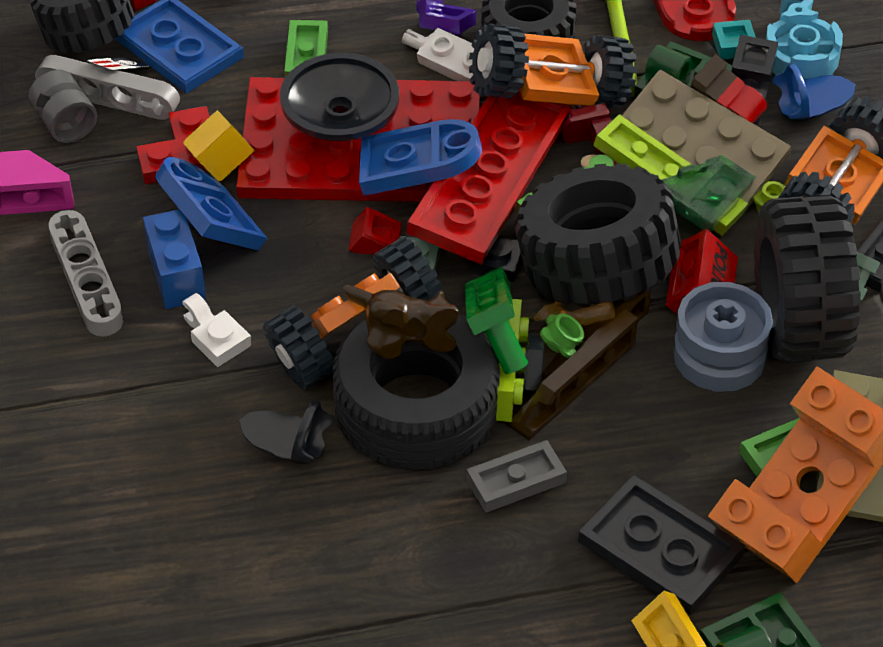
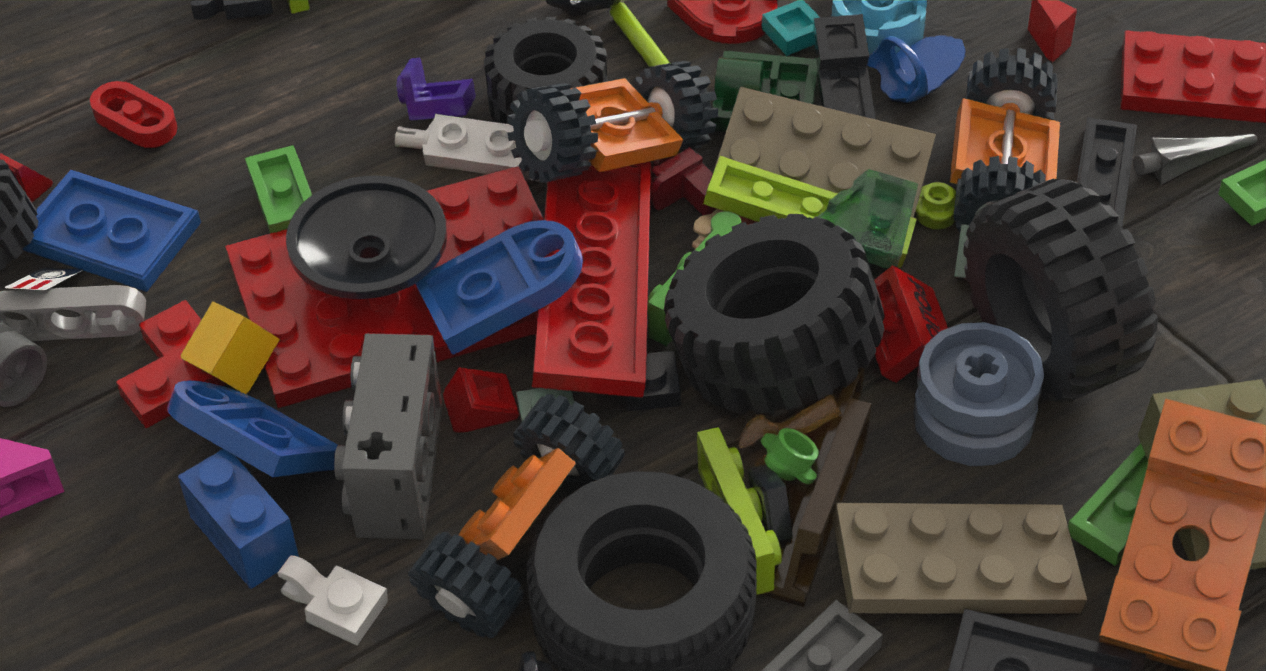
camera: 20 degrees left, 0 degrees up
light grey beam [48,210,123,337] -> none
dark brown animal [342,284,459,359] -> none
green piece [465,266,529,374] -> none
leg [690,54,767,123] -> none
none -> dark grey piece [334,334,443,540]
none -> dark tan plate [832,503,1087,614]

